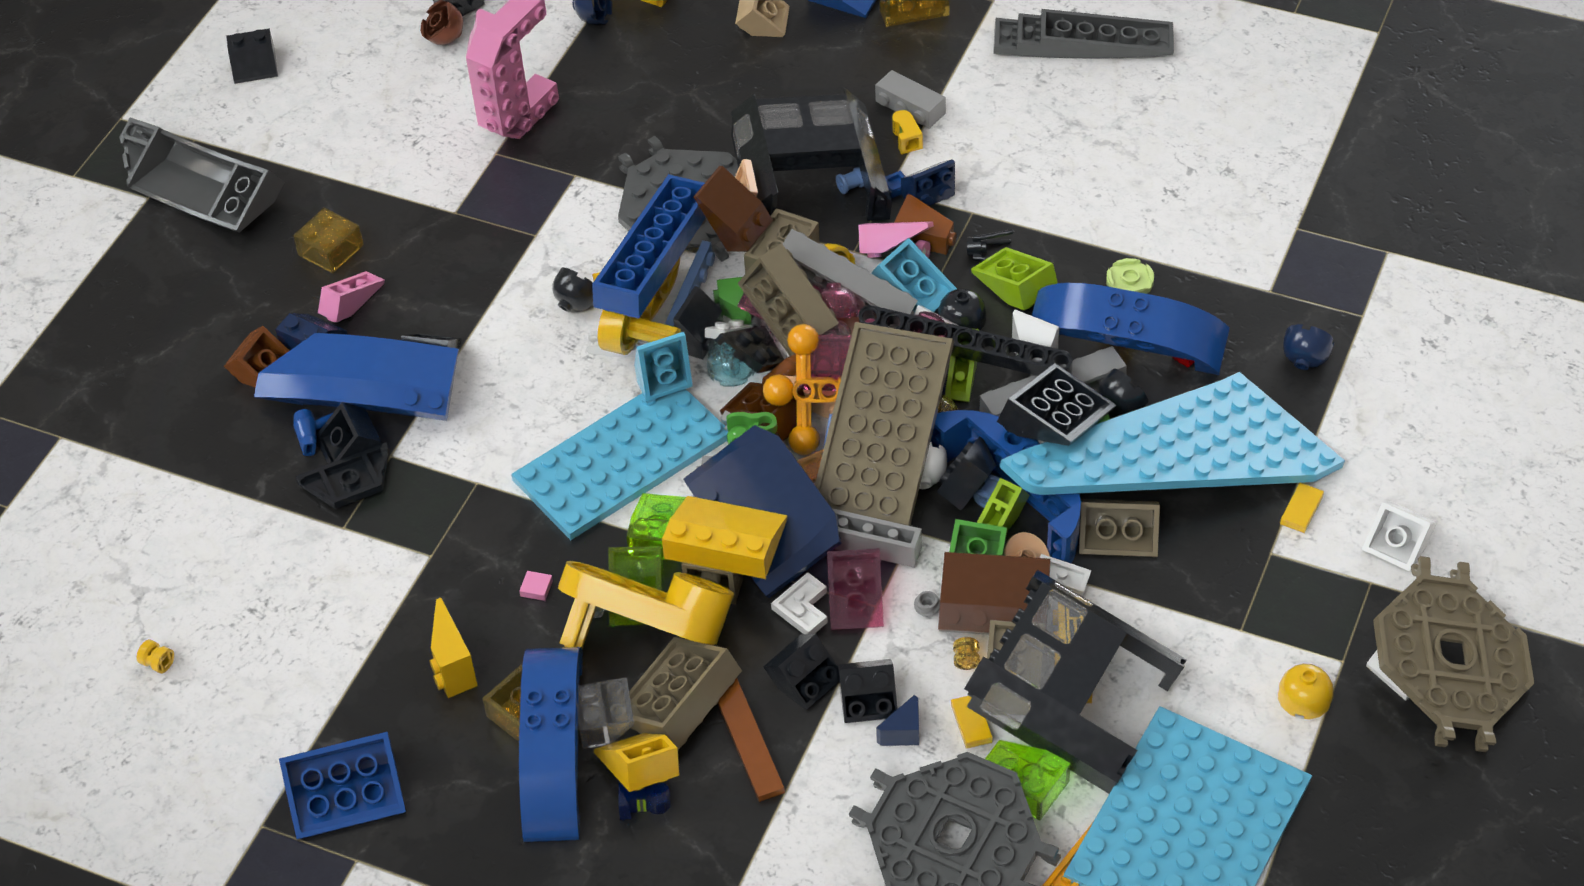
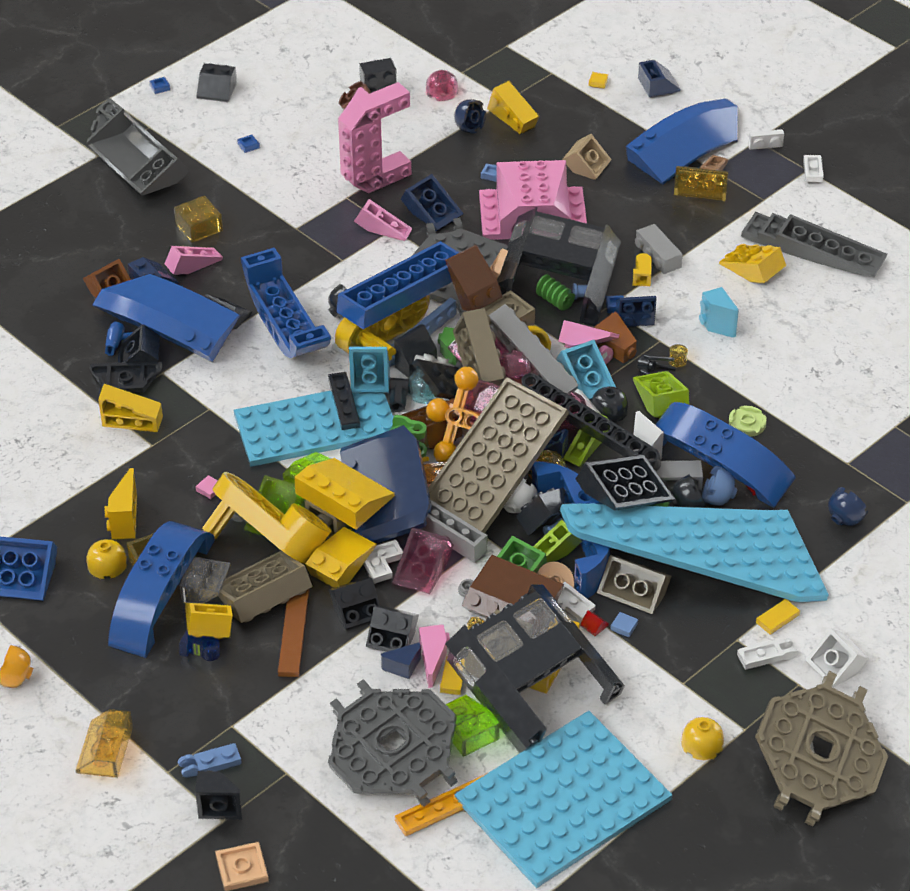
camera: 20 degrees right, 5 degrees down
none -> yellow cylinder [86,539,127,579]
none -> yellow wedge [98,384,163,432]
none -> blue tile [149,77,171,94]
none -> blue tile [237,134,260,153]
none -> blue slope [241,247,331,358]
none -> yellow slope [305,527,377,588]
none -> black tile [328,372,360,430]
none -> bright pink slope [354,199,412,241]
none -> black piece [389,377,409,413]
none -> dark blue slope [401,174,463,231]
none -> bright pink slope [419,625,450,688]
none -> bright pink wedge [479,160,587,240]
none -> medium blue tile [481,164,497,182]
none -> bright green piece [536,274,575,311]
none -> red slope [580,610,609,636]
none -> medium blue tile [611,612,638,637]
none -> clear yellow wheel [669,344,688,367]
none -> medium azure slope [699,287,739,338]
none -> medium blue cylinder [702,466,737,506]
none -> yellow slope [719,244,786,283]
none -> white hinge [737,638,798,670]

